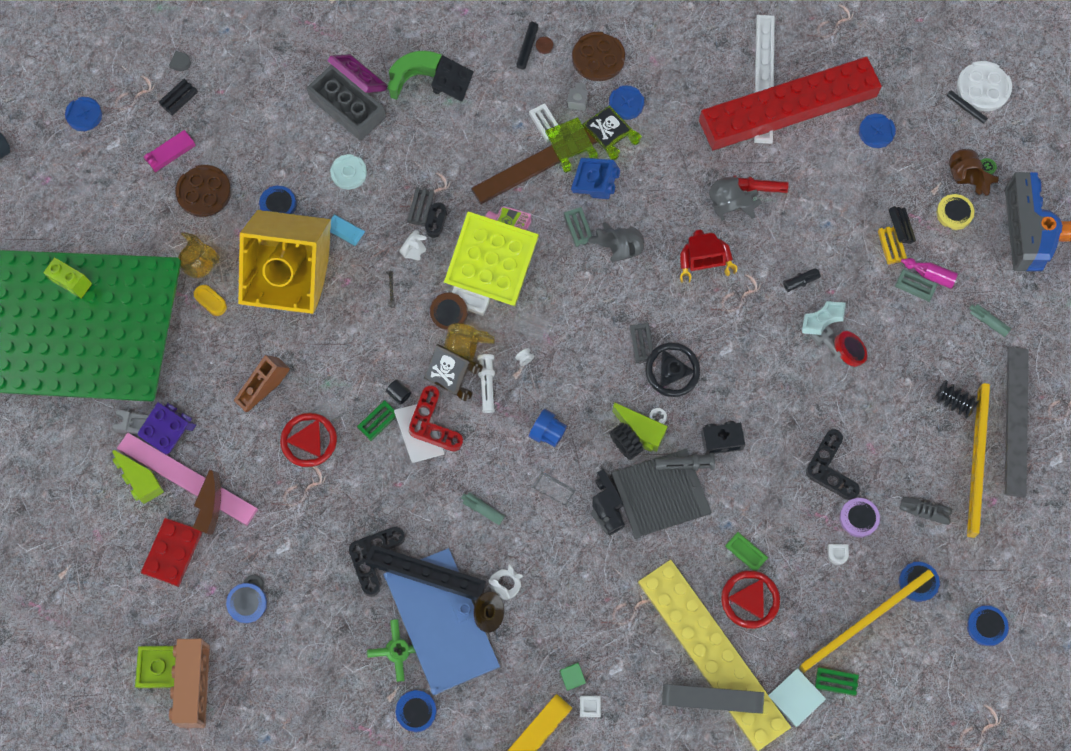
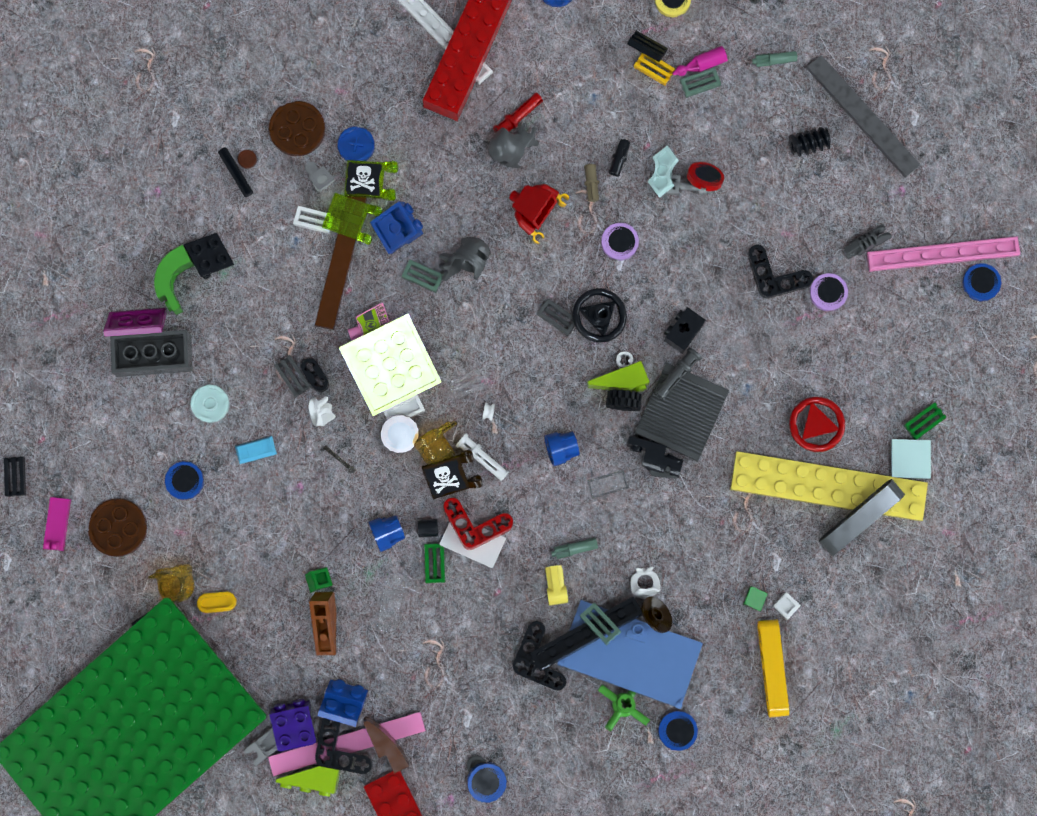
camera: 45 degrees left, 10 degrees up
lime brick [43,257,92,298] -> none
yellow brick [238,210,331,314] -> none
red piece [280,413,337,467] -> none
bright green tile [725,532,768,571] -> none
yellow tile [799,570,934,673] -> none
white tile [827,544,849,565] -> none
tile [898,562,940,602] -> none
yellow tile [967,383,990,538] -> none
none -> green slope [305,567,333,593]
none -> black beam [315,718,373,774]
none -> blue plate [318,679,368,727]
none -> blue piece [369,515,405,552]
none -> light yellow piece [545,565,568,606]
none -> sand green tile [580,603,621,646]
none -> dark tan axle [584,164,599,202]
none -> tile [601,223,639,261]
none -> bright pink tile [867,236,1020,272]

